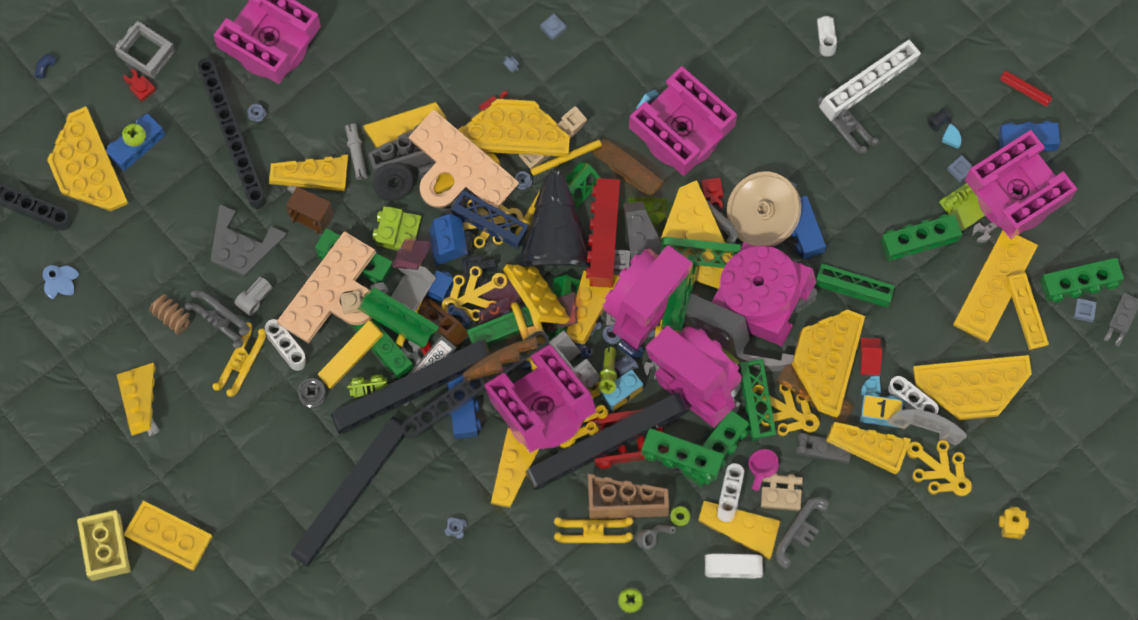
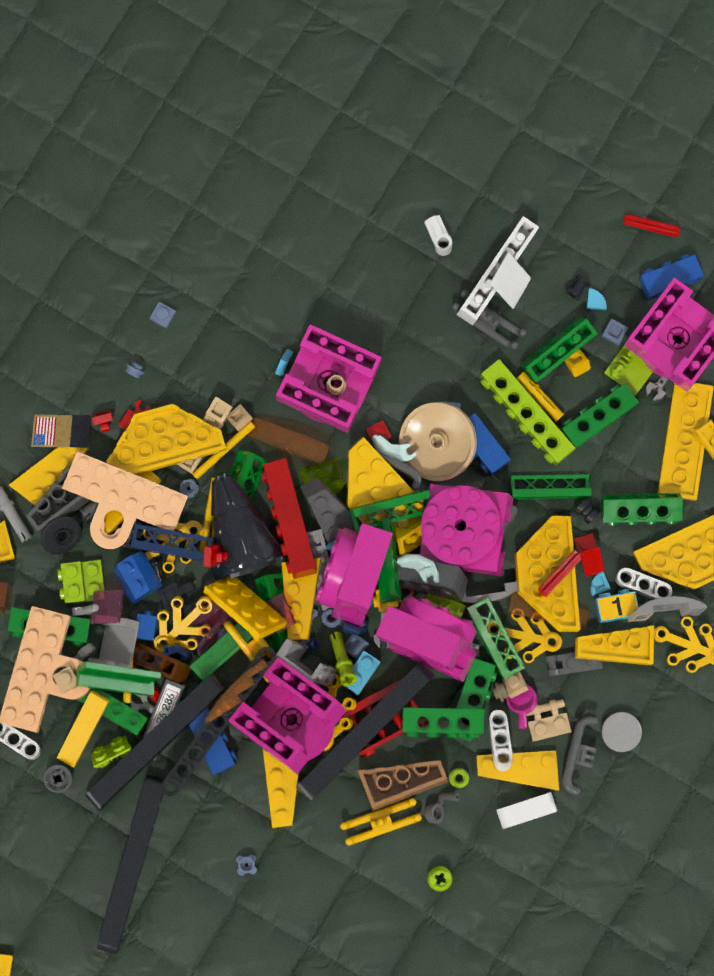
camera: 25 degrees left, 10 degrees up
none -> sticker [31,414,91,448]
none -> light grey bar [72,604,99,617]
none -> red tile [92,410,113,432]
none -> red tile [203,544,228,567]
none -> tan plate [227,404,253,432]
none -> tan piece [326,375,346,395]
none -> light aqua piece [372,435,418,462]
none -> yellow slope [395,521,422,556]
none -> light aqua piece [397,554,439,584]
none -> lime brick [480,359,575,466]
none -> white sticker [490,252,531,309]
none -> dark tan plate [492,682,508,702]
none -> tan plate [502,671,529,698]
none -> yellow pin [516,371,564,422]
none -> green brick [520,316,598,382]
none -> red axle [538,551,581,597]
none -> yellow slope [564,348,591,377]
none -> black wheel [574,497,602,525]
none -> green brick [601,493,683,525]
none -> light grey tile [601,712,642,752]

